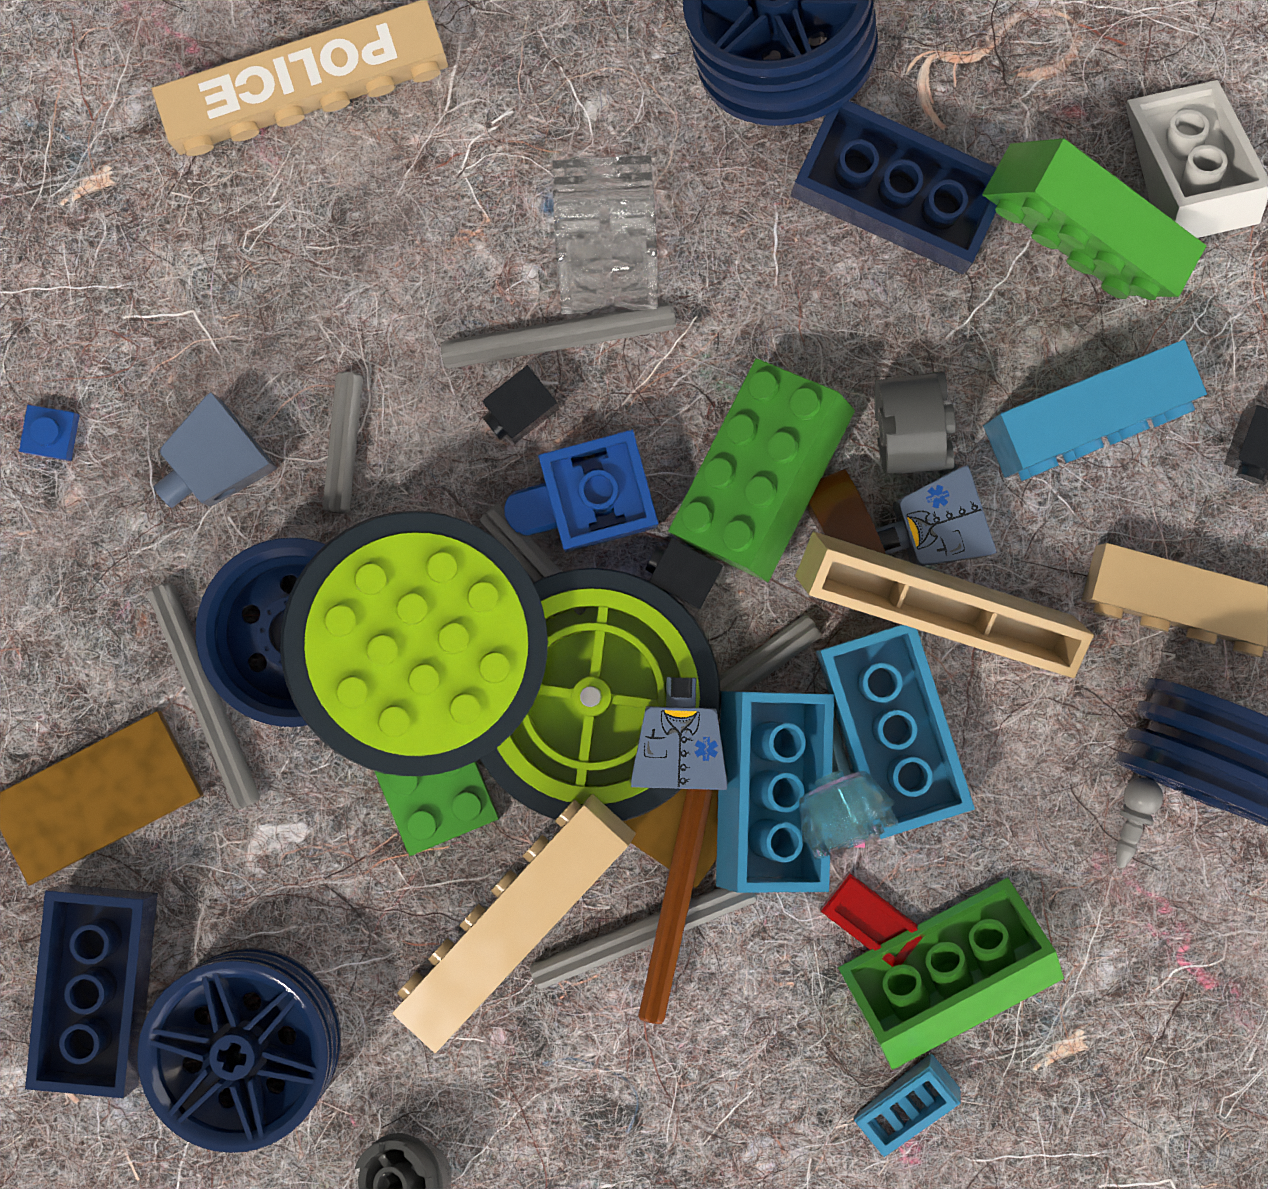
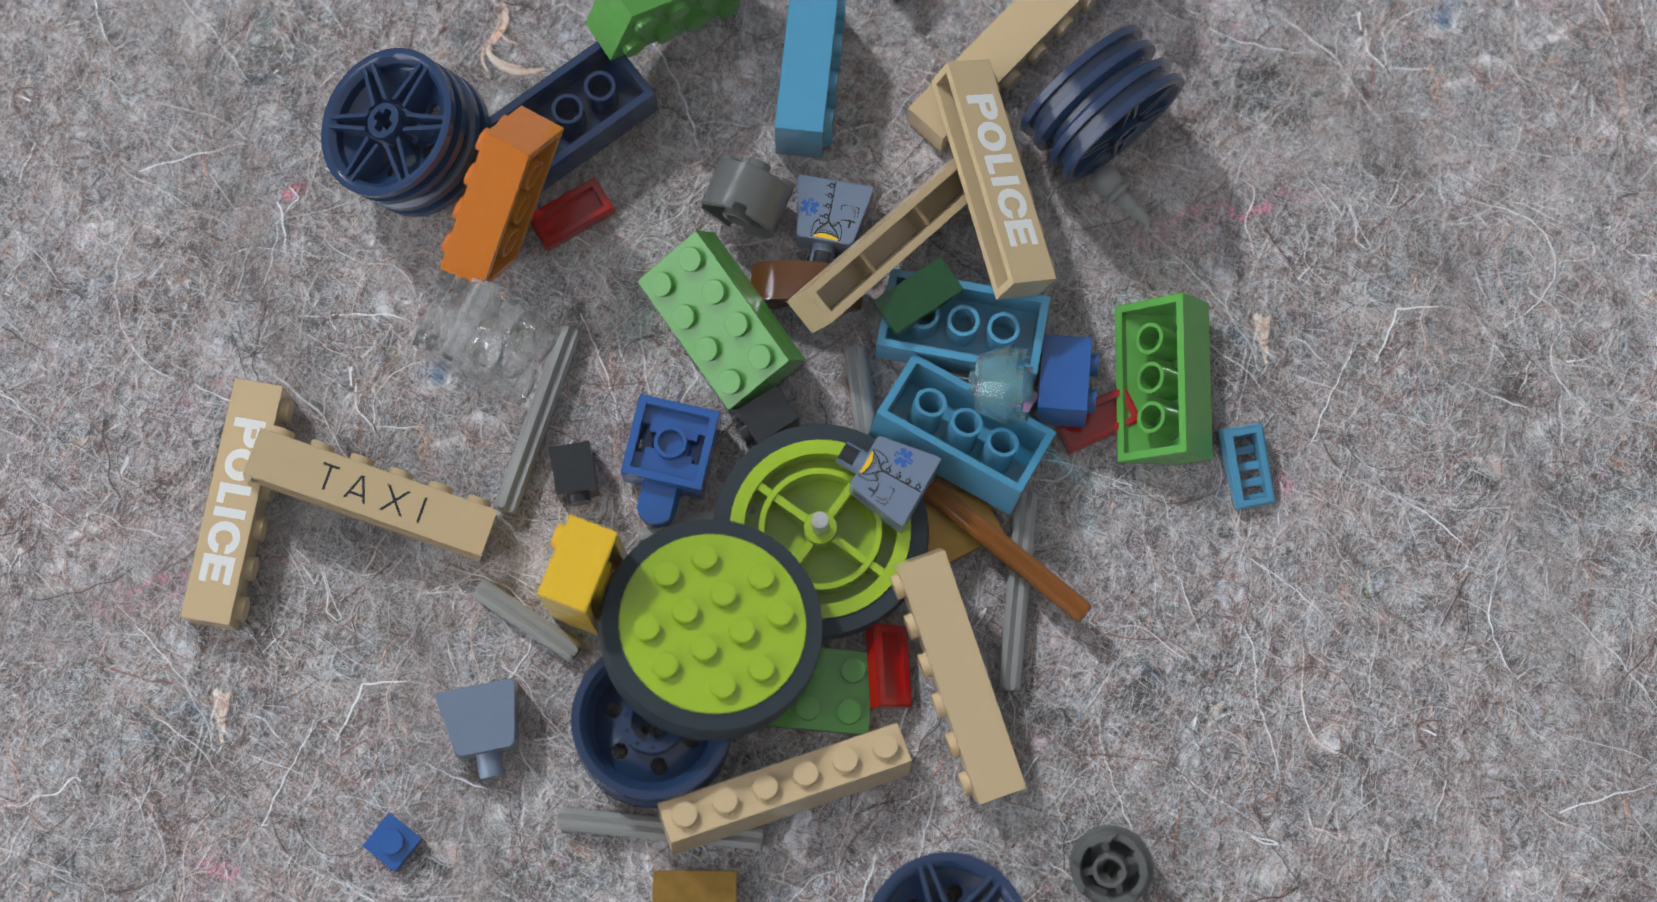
camera: 65 degrees left, 10 degrees down
none -> tan brick [243,426,498,562]
none -> orange brick [440,106,564,291]
none -> red tile [530,177,616,252]
none -> yellow brick [537,514,627,636]
none -> tan brick [658,723,912,856]
none -> red tile [866,624,912,709]
none -> dark green tile [873,257,964,337]
none -> tan brick [931,59,1056,300]
none -> blue brick [1037,334,1099,428]

